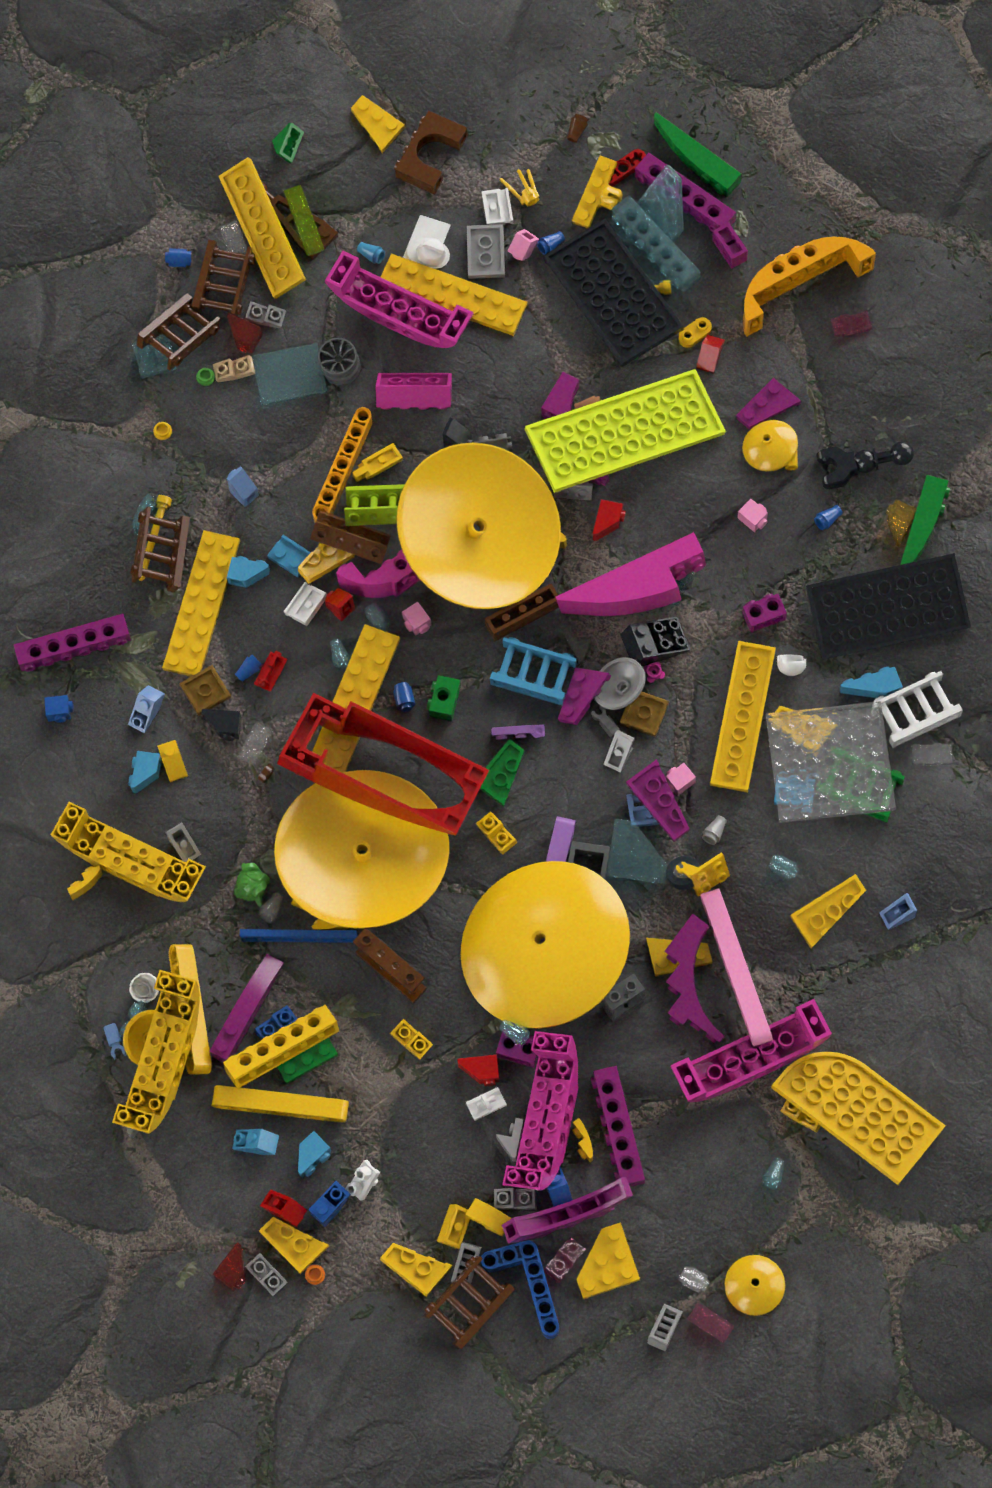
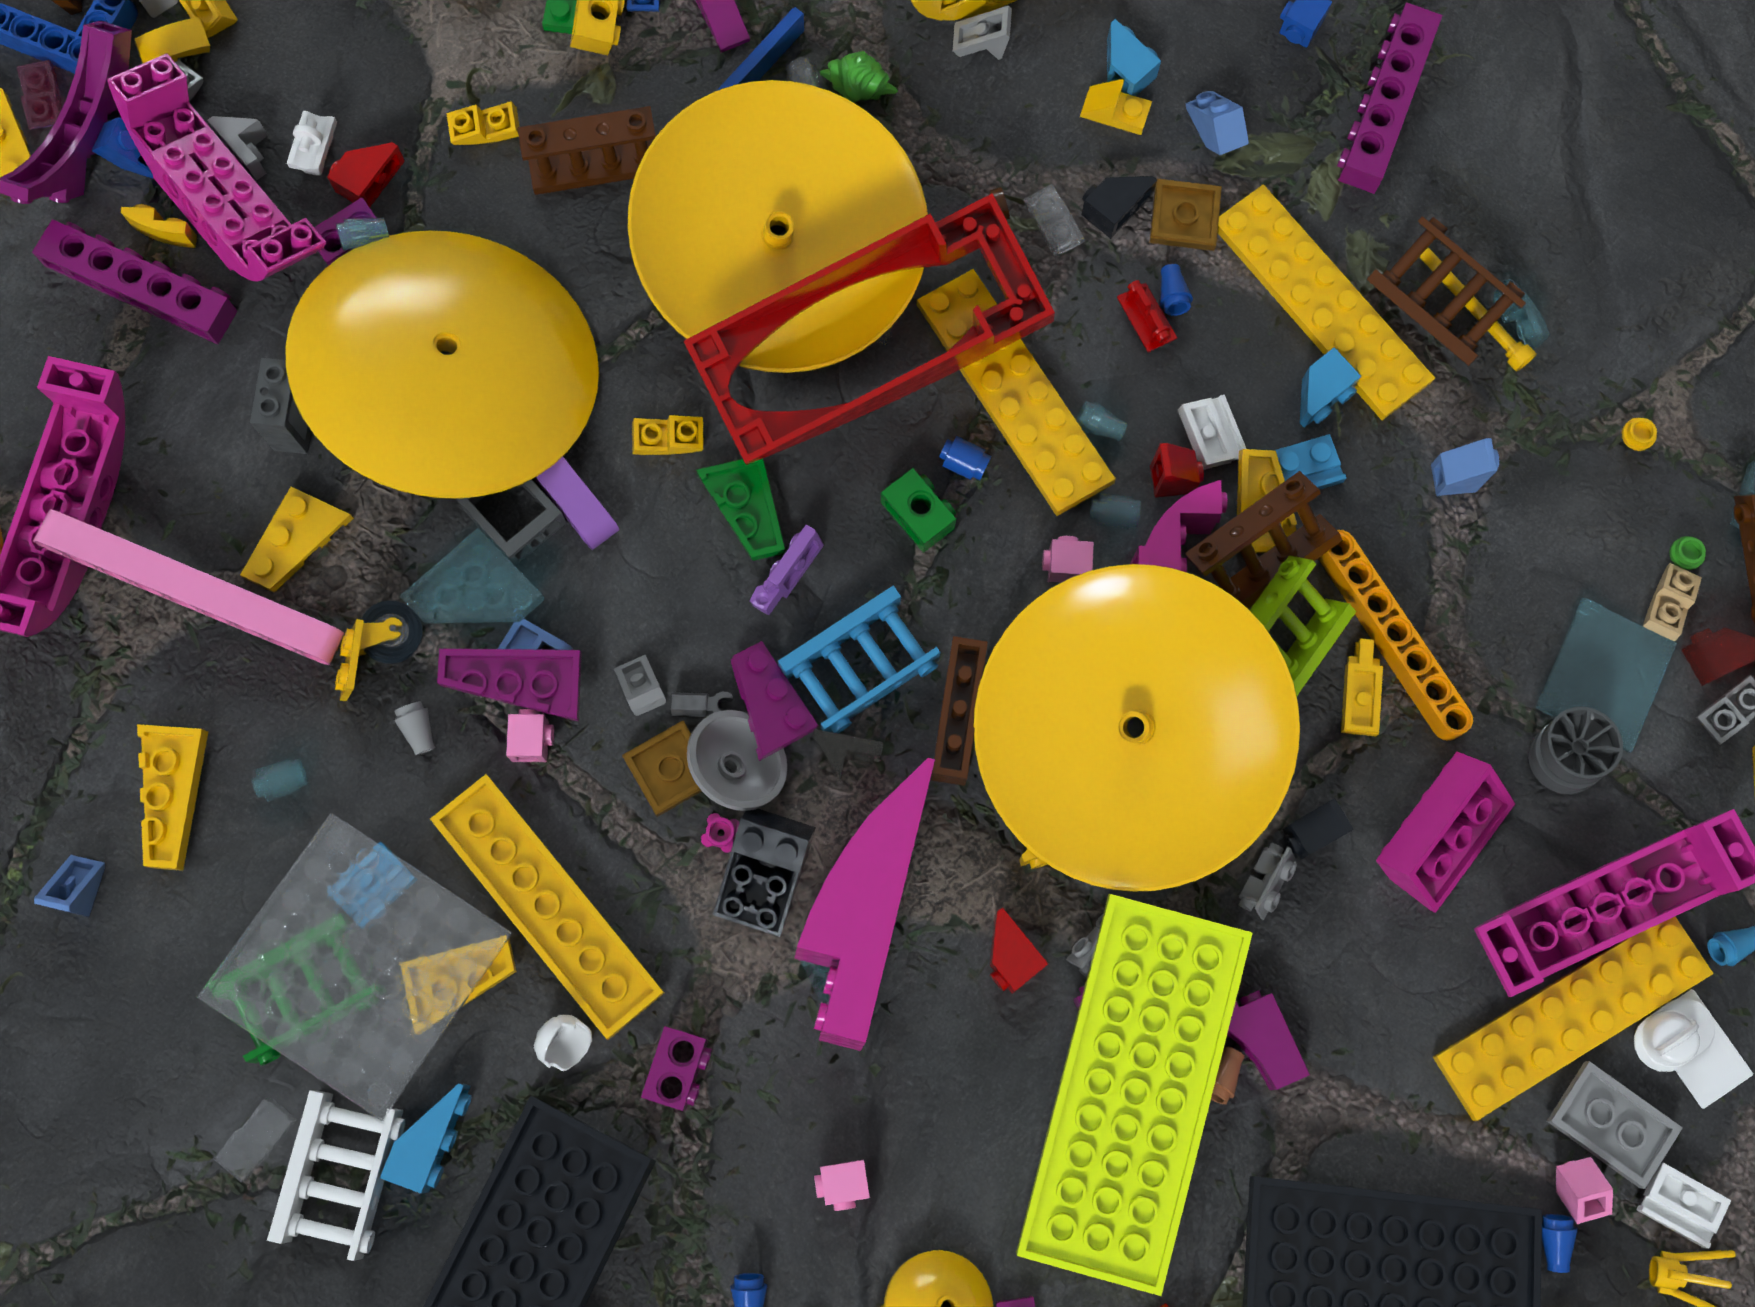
camera: 120 degrees right, 5 degrees up
magenta arch [664,914,725,1043] -> none

